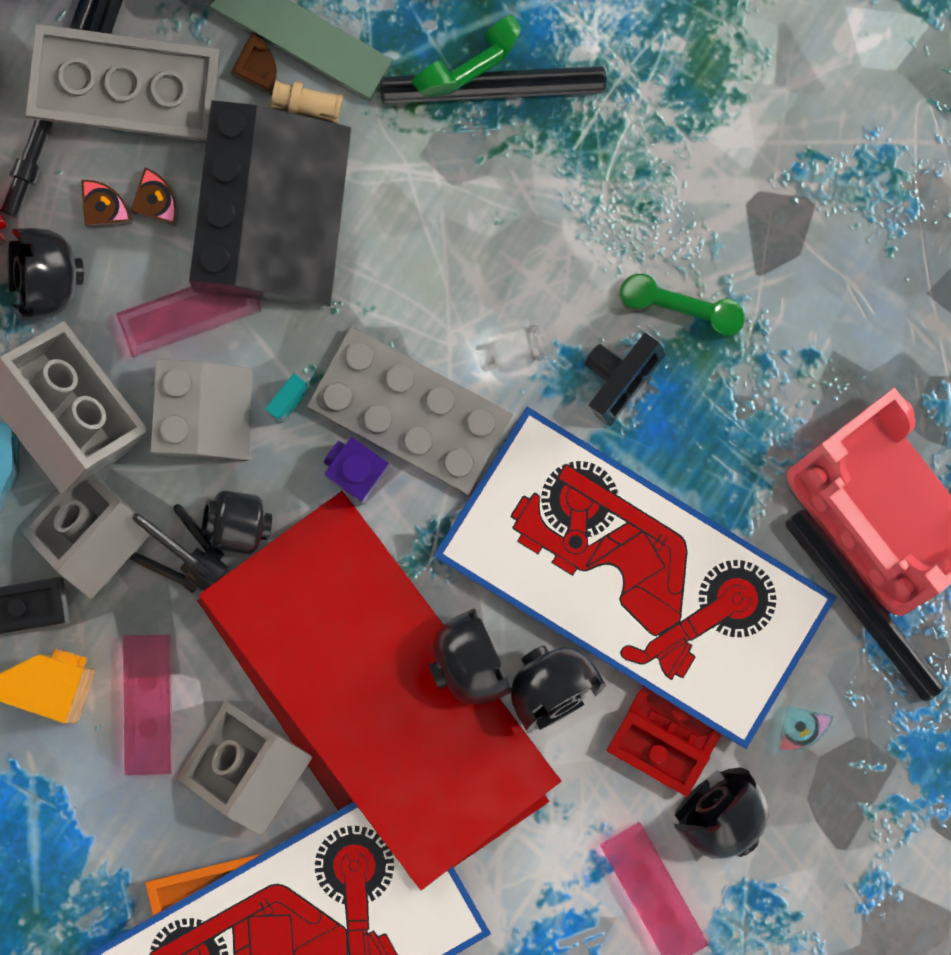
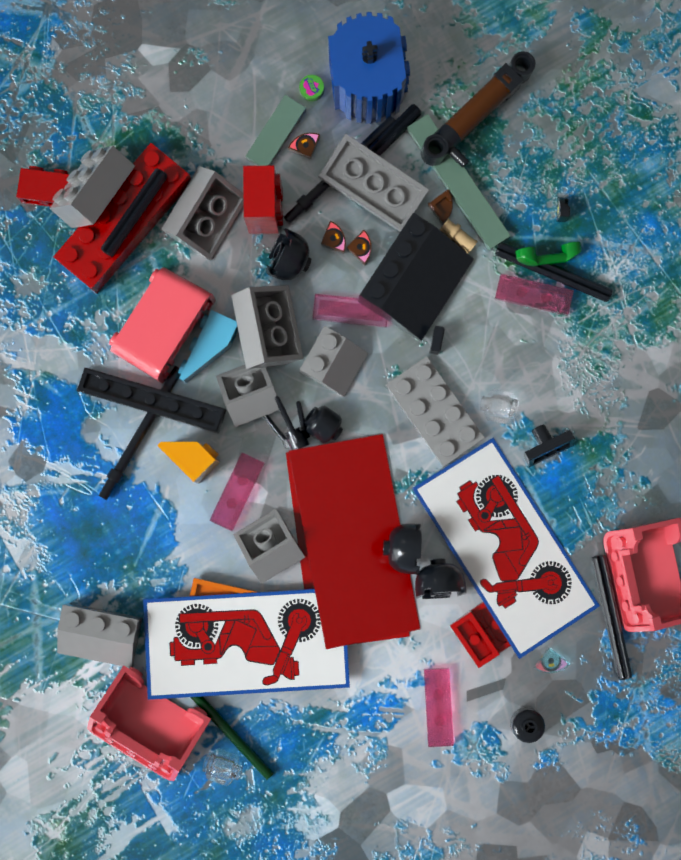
camera: 30 degrees right, 0 degrees up
teal tile [265,373,309,423] -> none
dark purple brick [323,436,391,505] -> none
green bar [619,274,745,338] -> none
black cylinder [674,767,769,859] -> none
none -> black tile [429,326,445,355]
none -> clear pink tile [494,274,574,316]
none -> black head [510,707,545,743]

